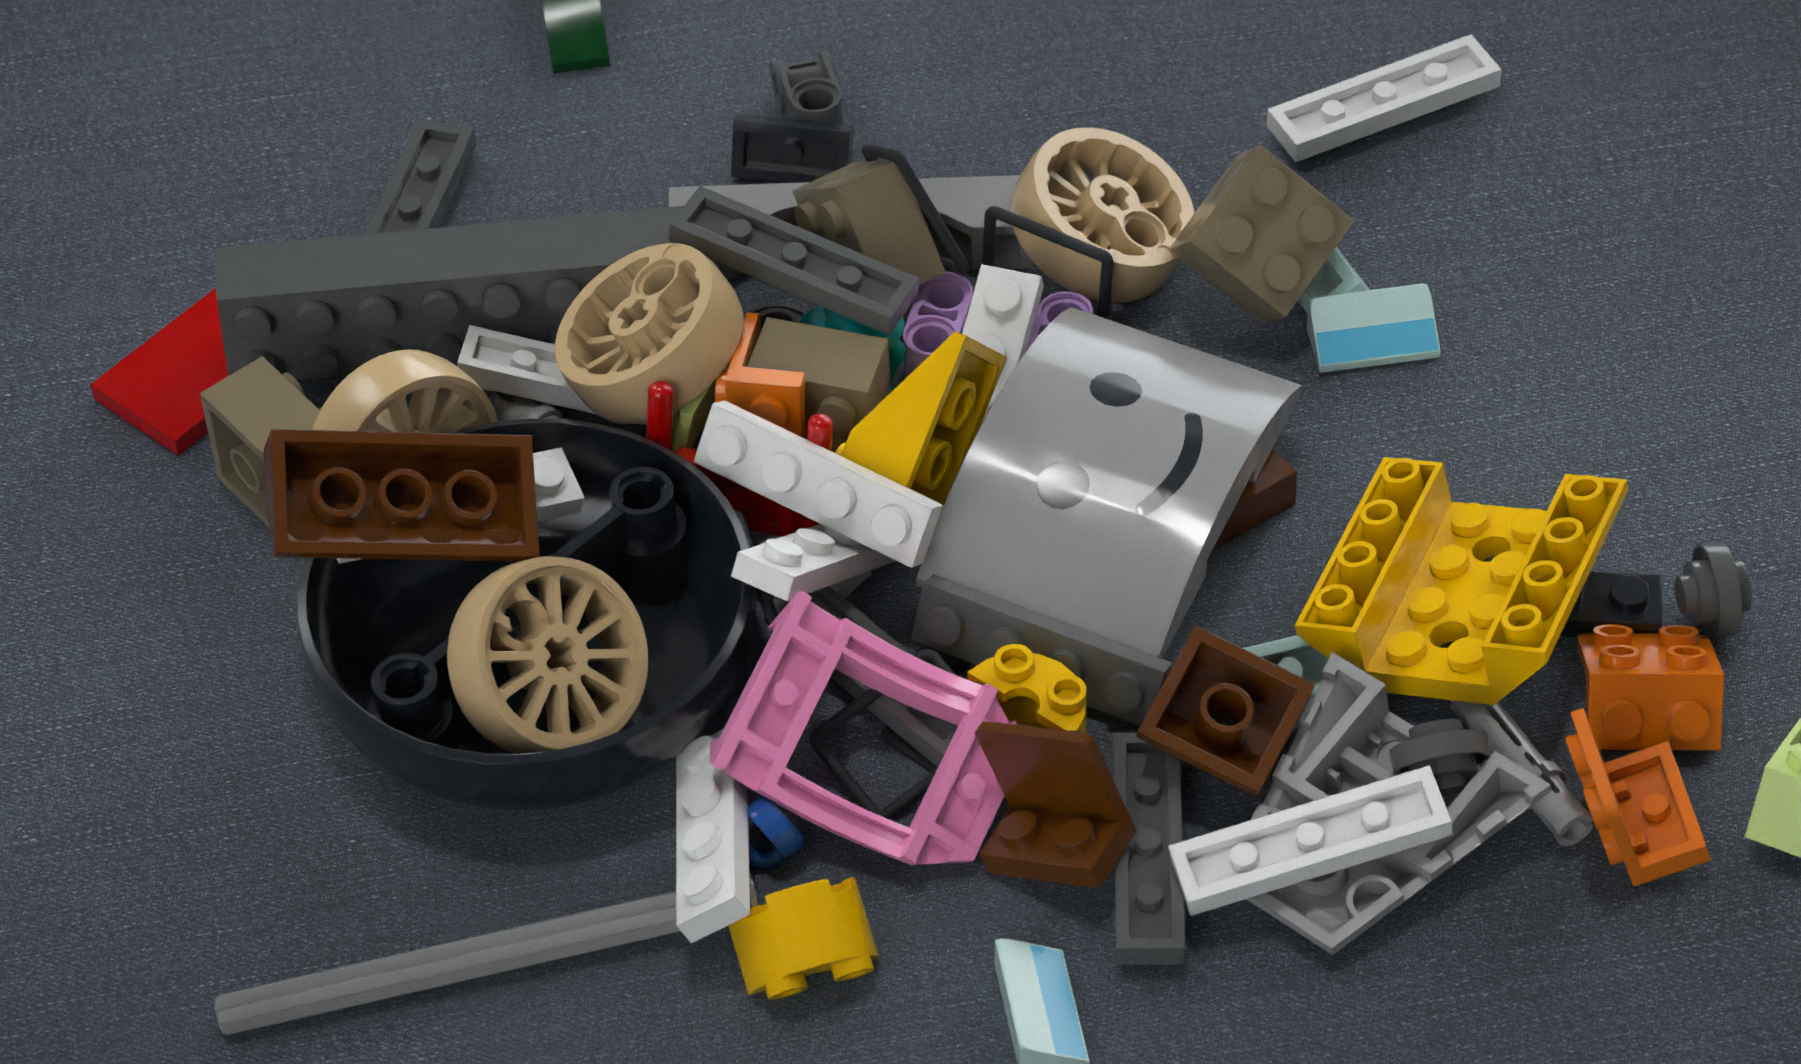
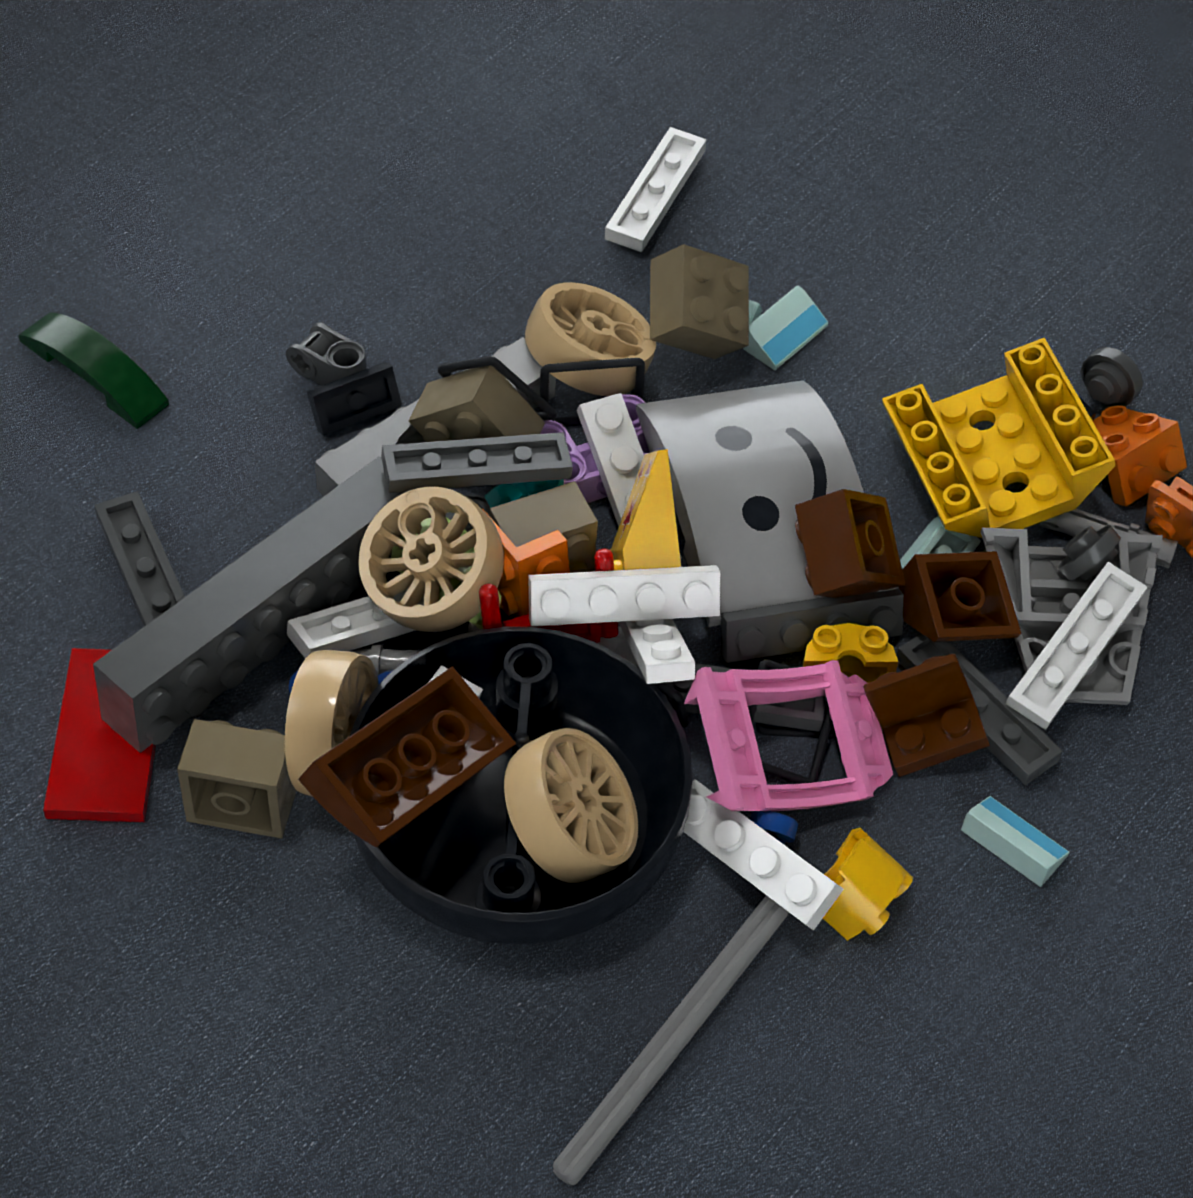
camera: 45 degrees left, 5 degrees up
none -> reddish brown slope [795,489,906,598]

